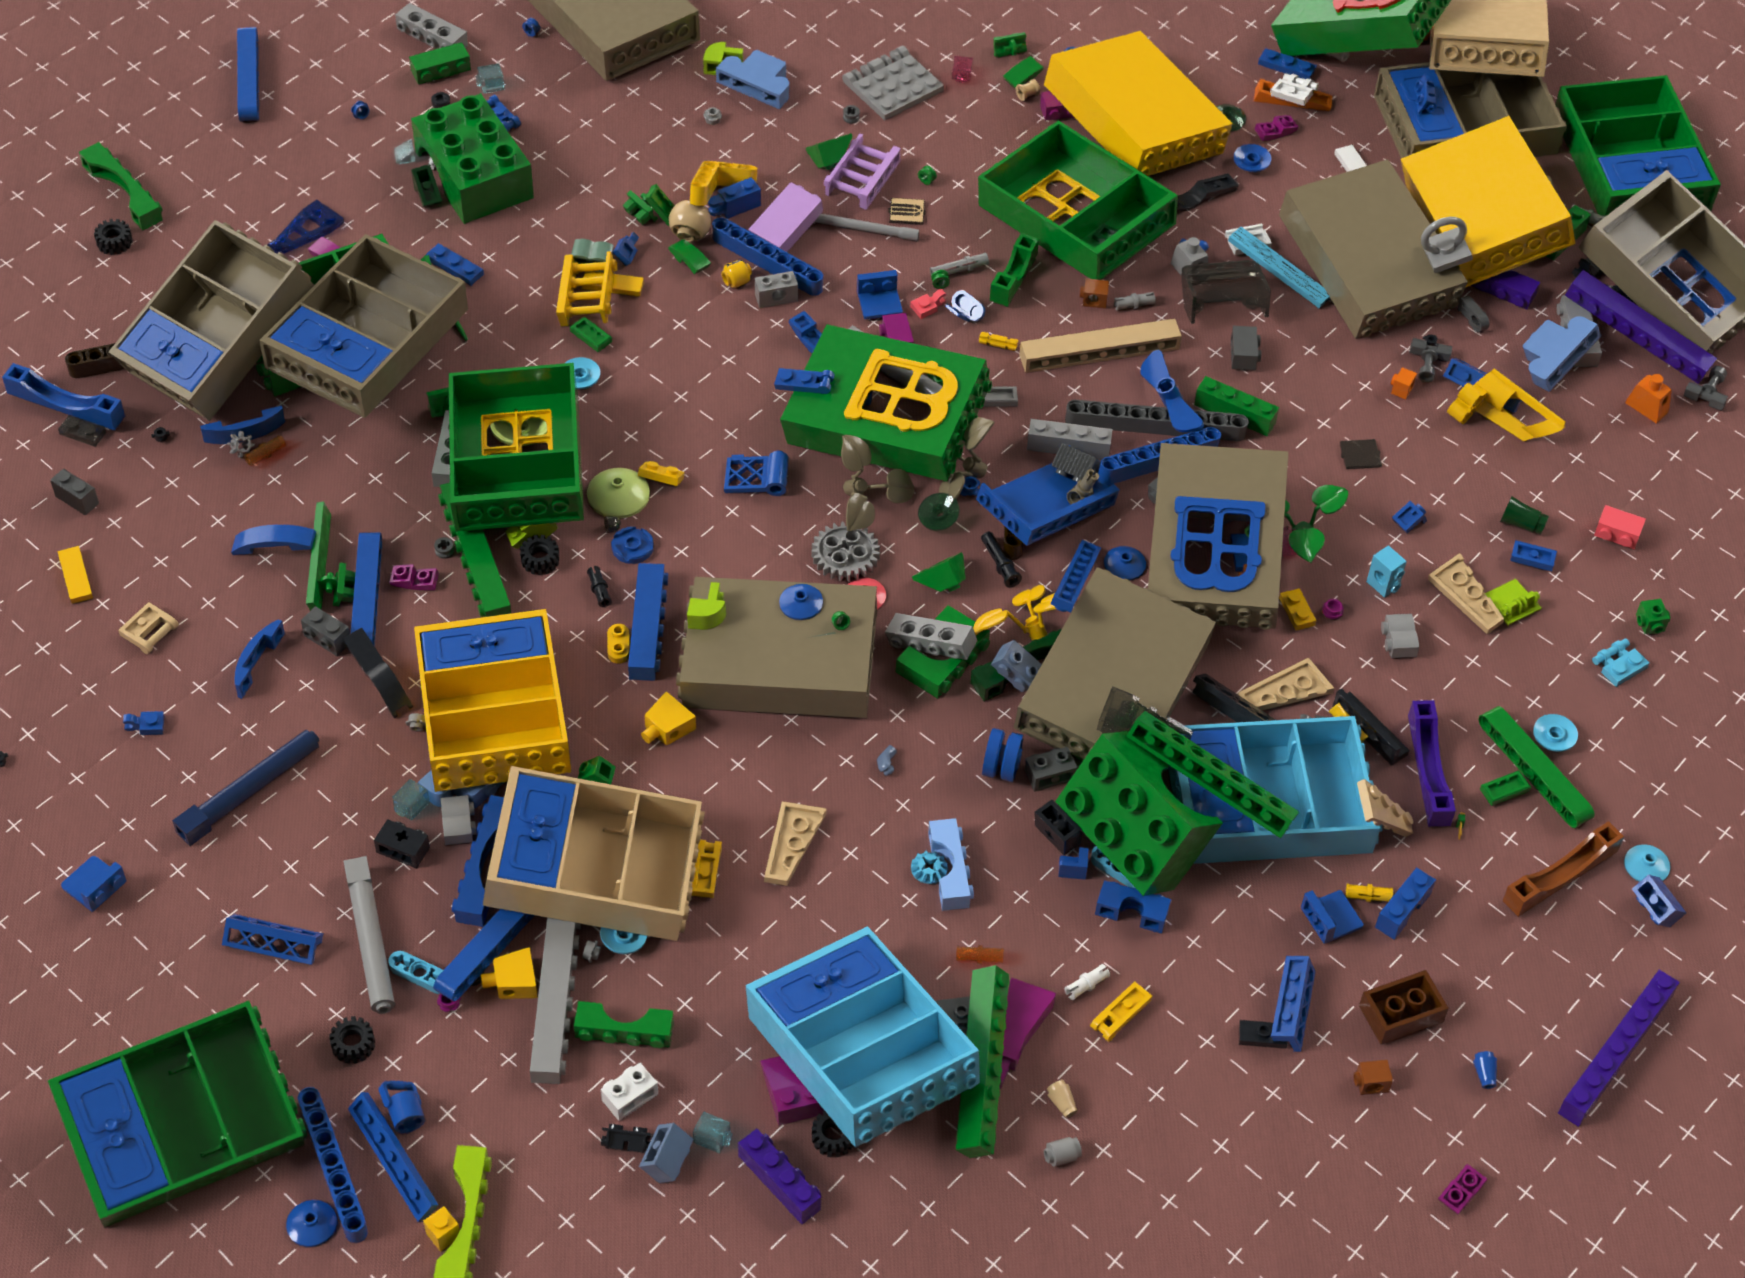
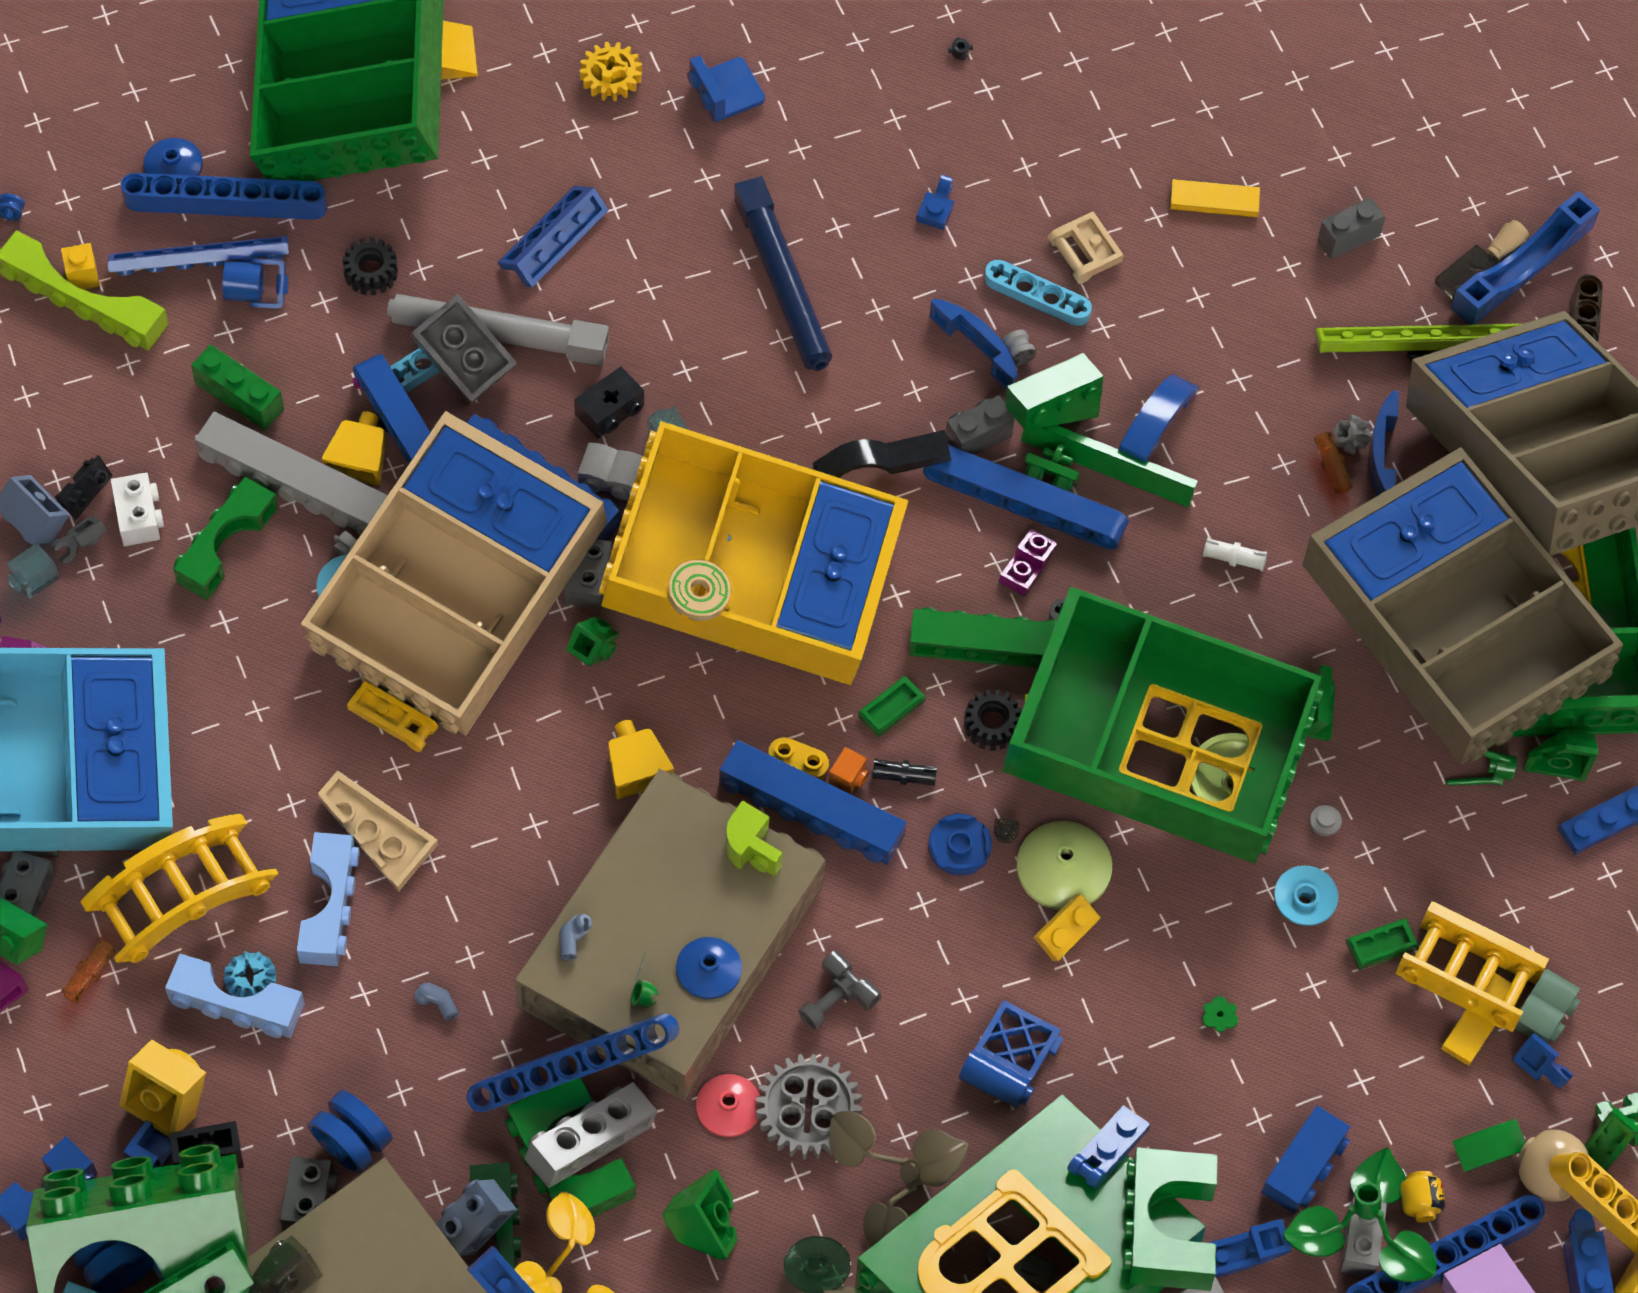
camera: 115 degrees right, 10 degrees up
none -> dark grey plate [51,515,107,564]
none -> yellow fence [80,814,279,963]
none -> yellow piece [119,1040,206,1137]
none -> green brick [191,344,284,430]
none -> light blue arch [297,832,360,966]
none -> flat silver brick [410,294,517,405]
none -> blue beam [466,1013,680,1112]
none -> sand blue arm [559,914,592,961]
none -> yellow gear [580,42,642,101]
none -> tan tile [667,560,731,621]
none -> dark grey bar [798,950,881,1030]
none -> orange plate [829,747,869,795]
none -> green tile [858,676,926,738]
none -> medium azure beam [984,260,1092,326]
none -> light grey wheel [1002,330,1037,367]
none -> green wedge [1005,353,1104,430]
none -> arch [1123,1147,1217,1291]
none -> green plant [1202,996,1238,1033]
none -> white pin [1203,538,1268,571]
none -> blue brick [1261,1105,1351,1215]
none -> green plant [1283,1147,1437,1282]
none -> lime tile [1315,324,1521,353]
none -> tan cone [1486,220,1529,263]

